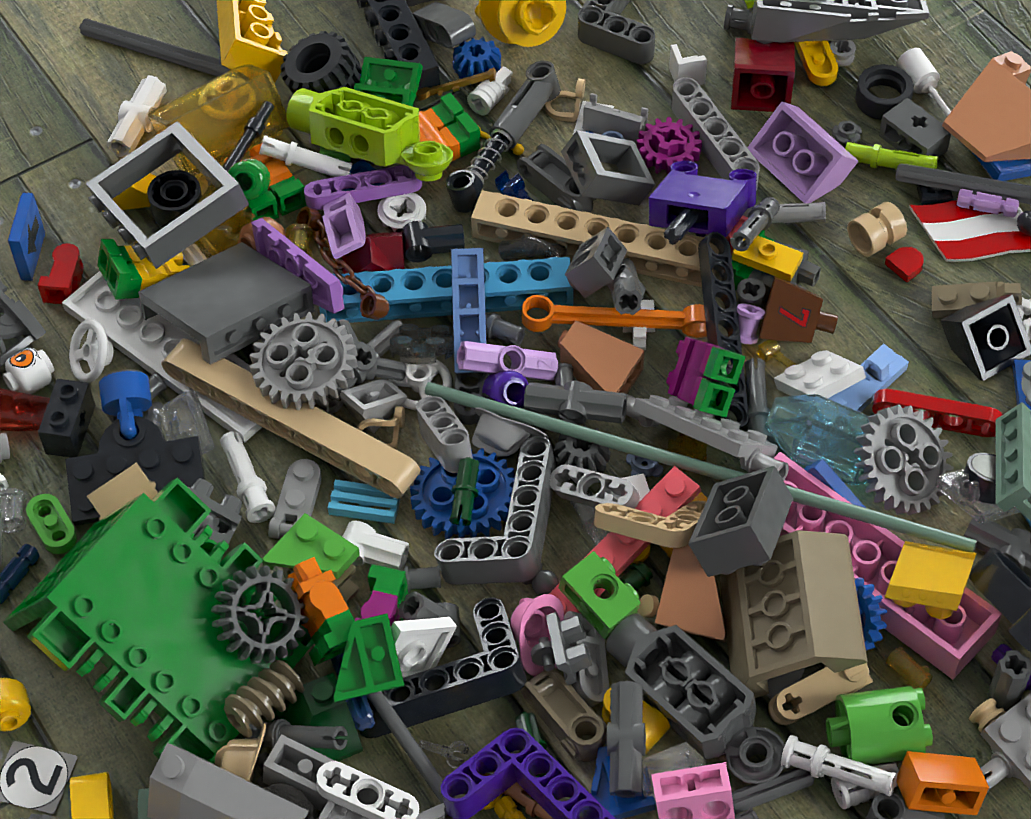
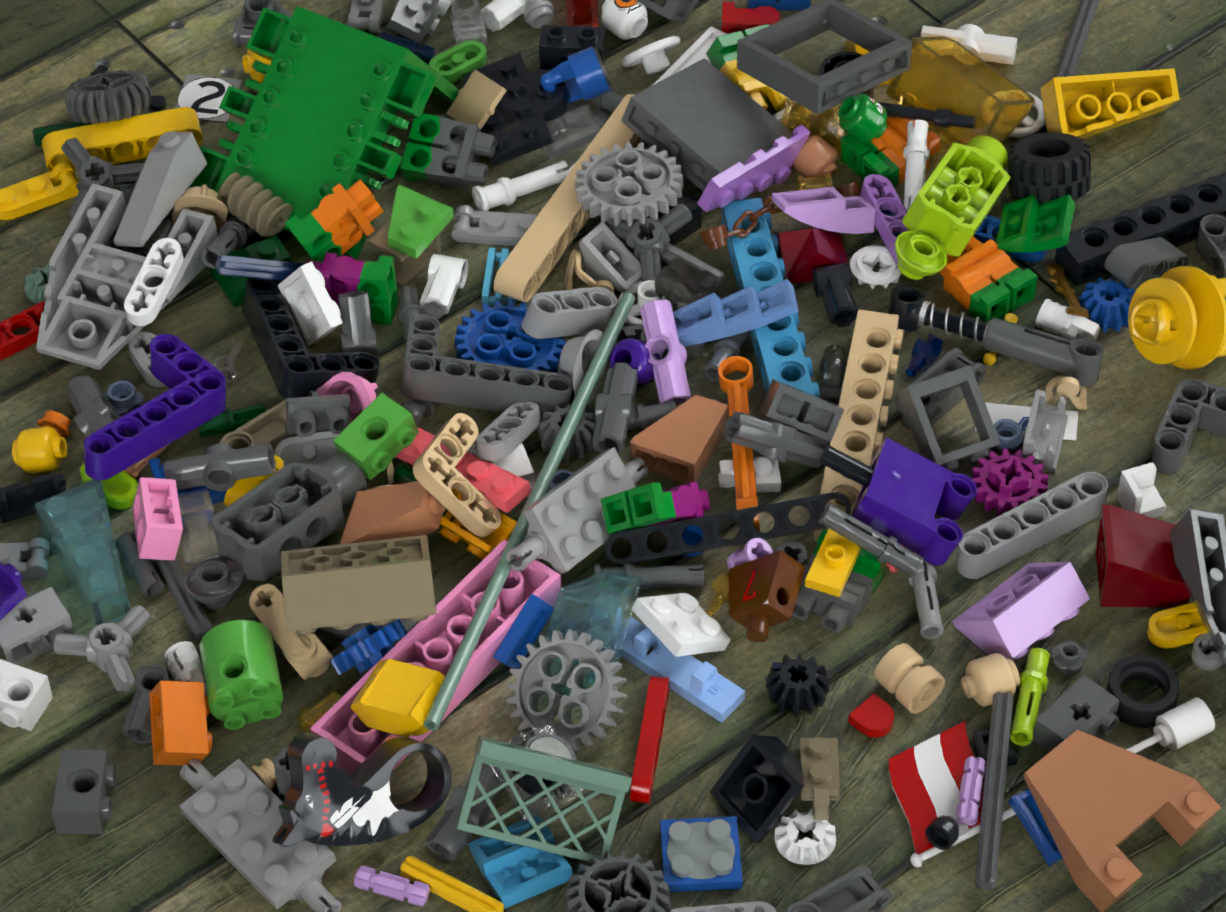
camera: 85 degrees right, 5 degrees down
dark grey gear [211,566,309,664] -> none
green wing [333,613,404,703] -> none
dark grey bar [366,692,455,804] -> none
dark green axle [449,457,479,526] -> none
dark grey brick [688,466,793,577] -> none
white pin [781,735,897,796] -> none
none -> black gear [766,653,830,718]
none -> tan head [961,653,1020,707]

